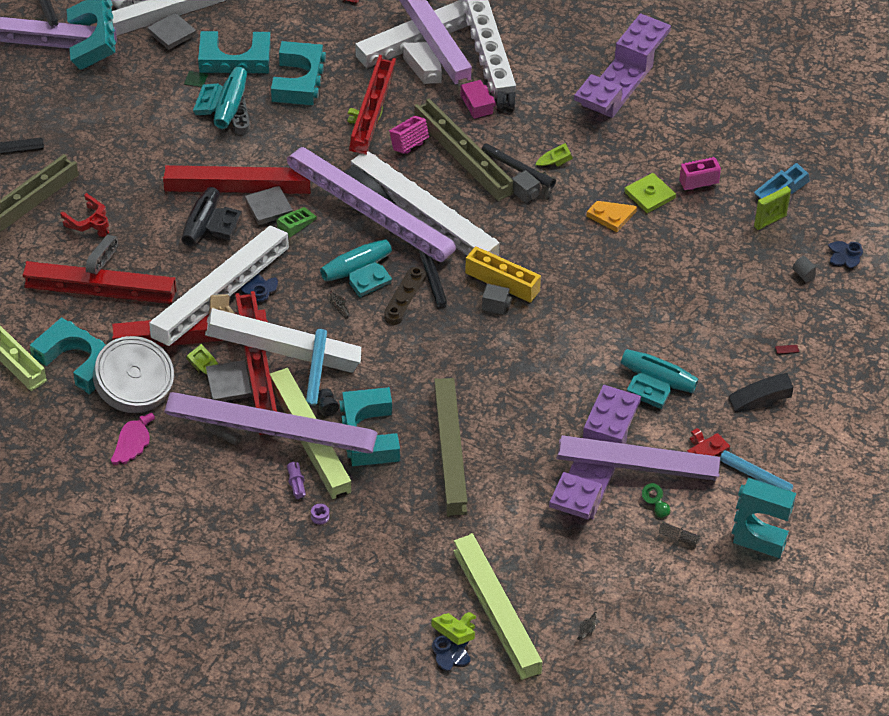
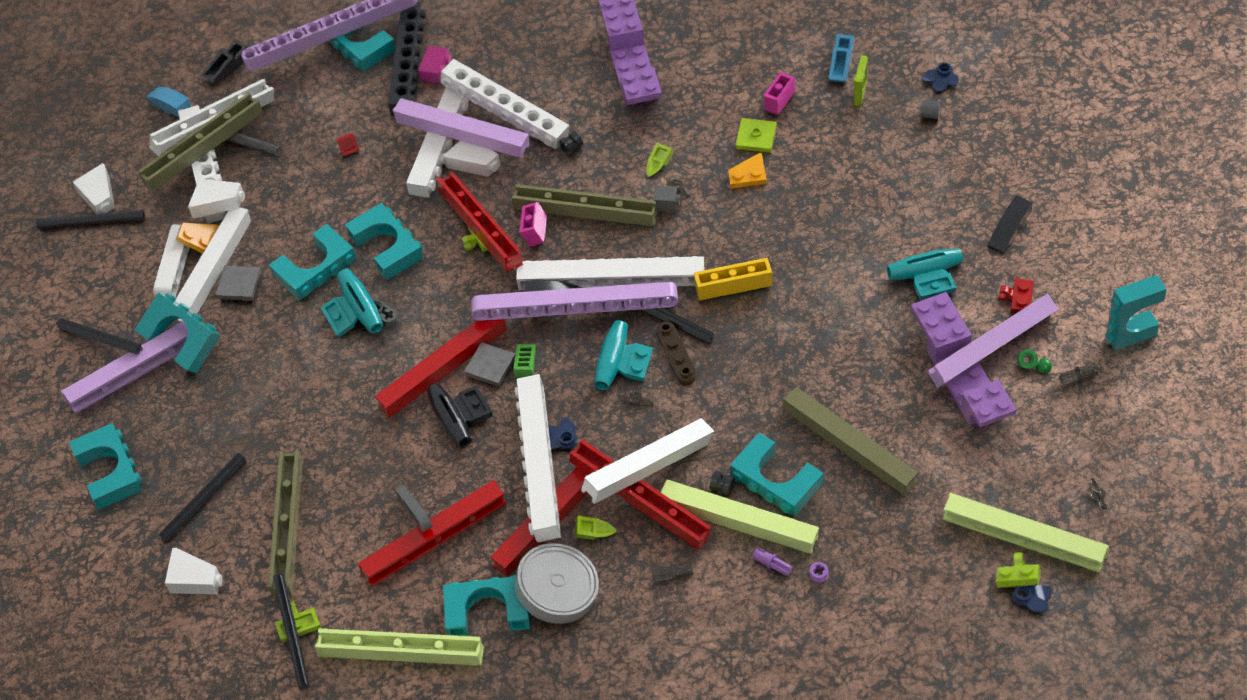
camera: 35 degrees left, 5 degrees up
red piece [60,193,109,237] -> none
dark pink animal [111,413,155,465] -> none
lavender beam [164,392,377,453] -> none
dark green sticker [184,71,208,87] -> none
flat silver tile [206,360,252,401] -> none
tan bracket [209,294,235,314] -> none
medium azure axle [306,329,327,406] -> none
dark pink brick [460,80,495,119] -> none
black piece [481,143,556,189] -> none
dark grey brick [482,284,512,315] -> none
medium azure axle [720,451,793,491] -> none
dark red piece [775,345,800,354] -> none

